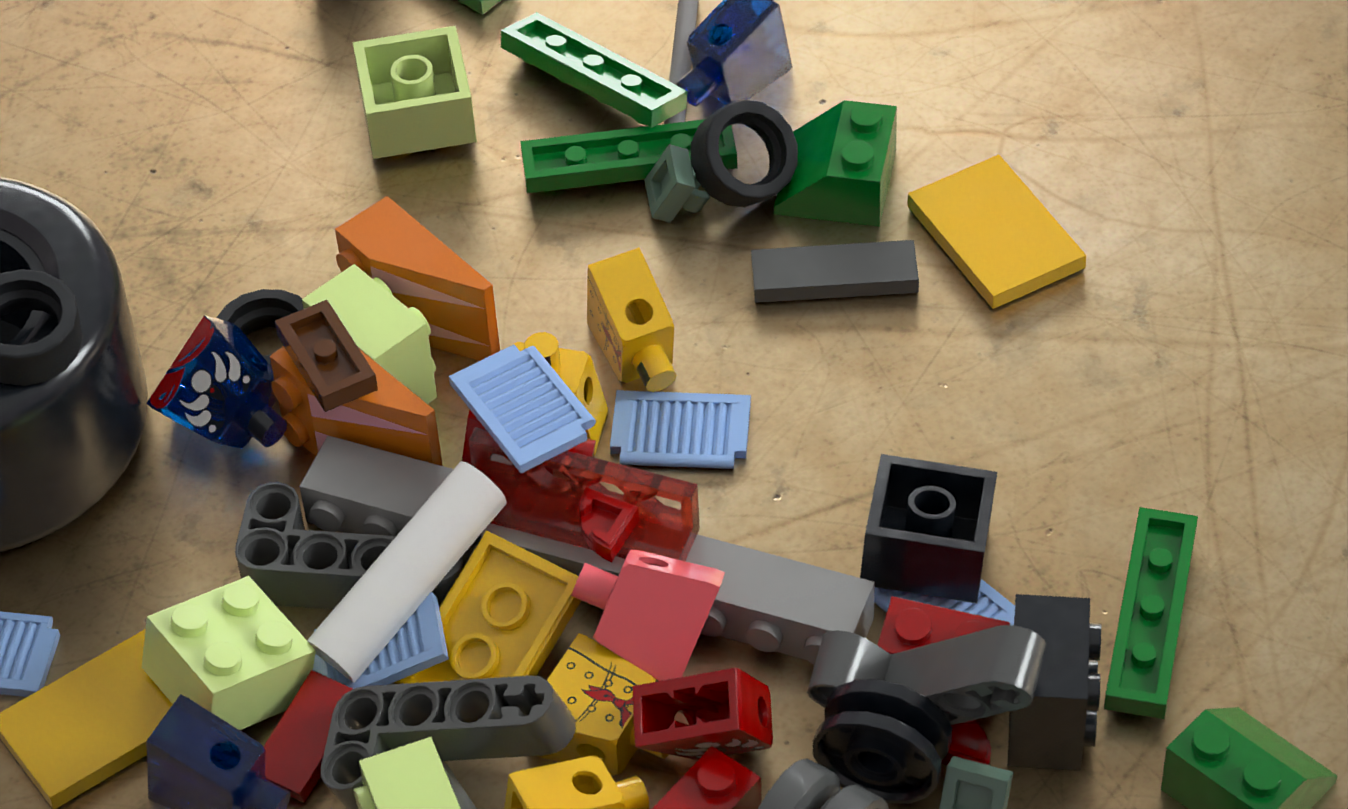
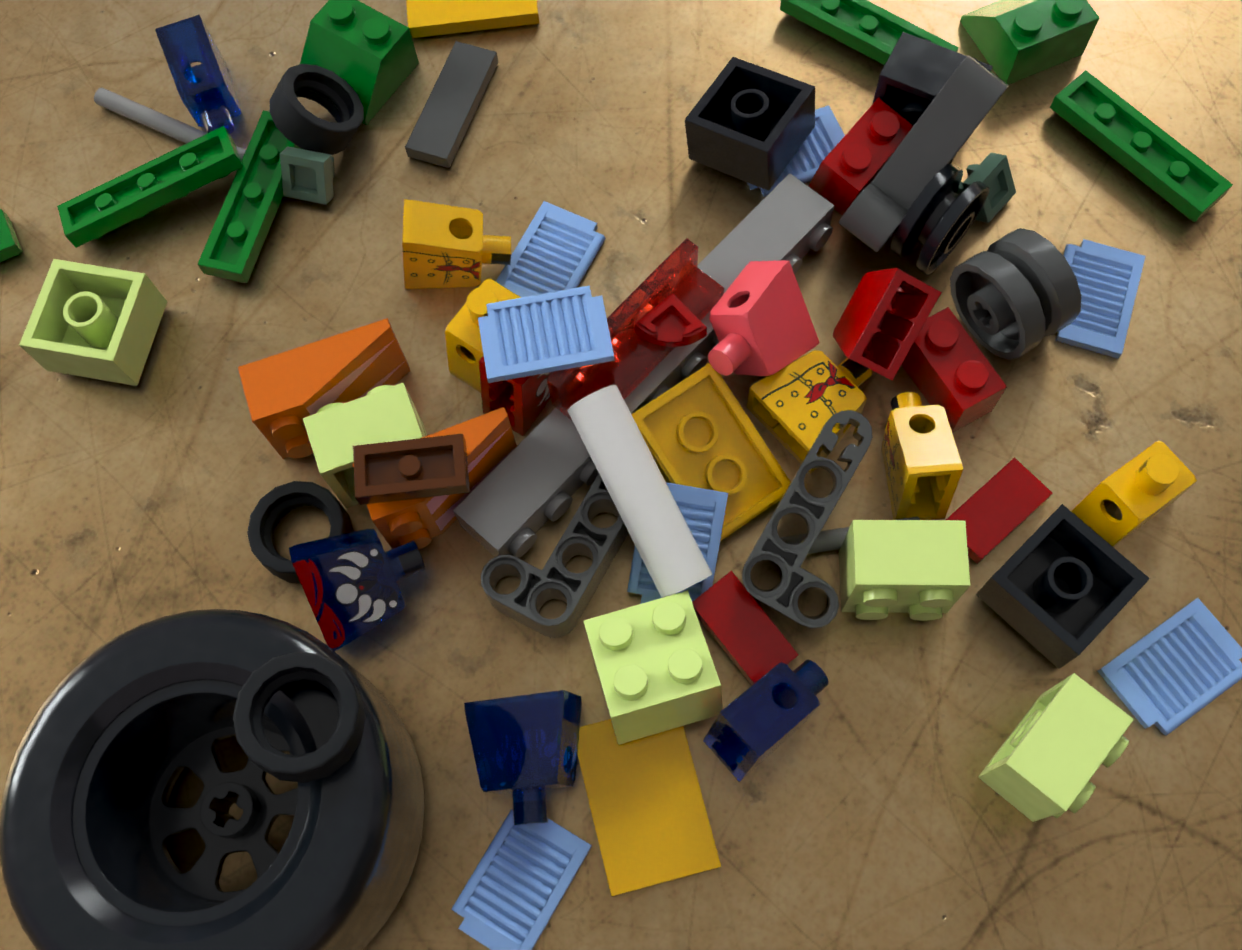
camera: 65 degrees left, 20 degrees up
none -> clear blue torso [464,690,582,826]

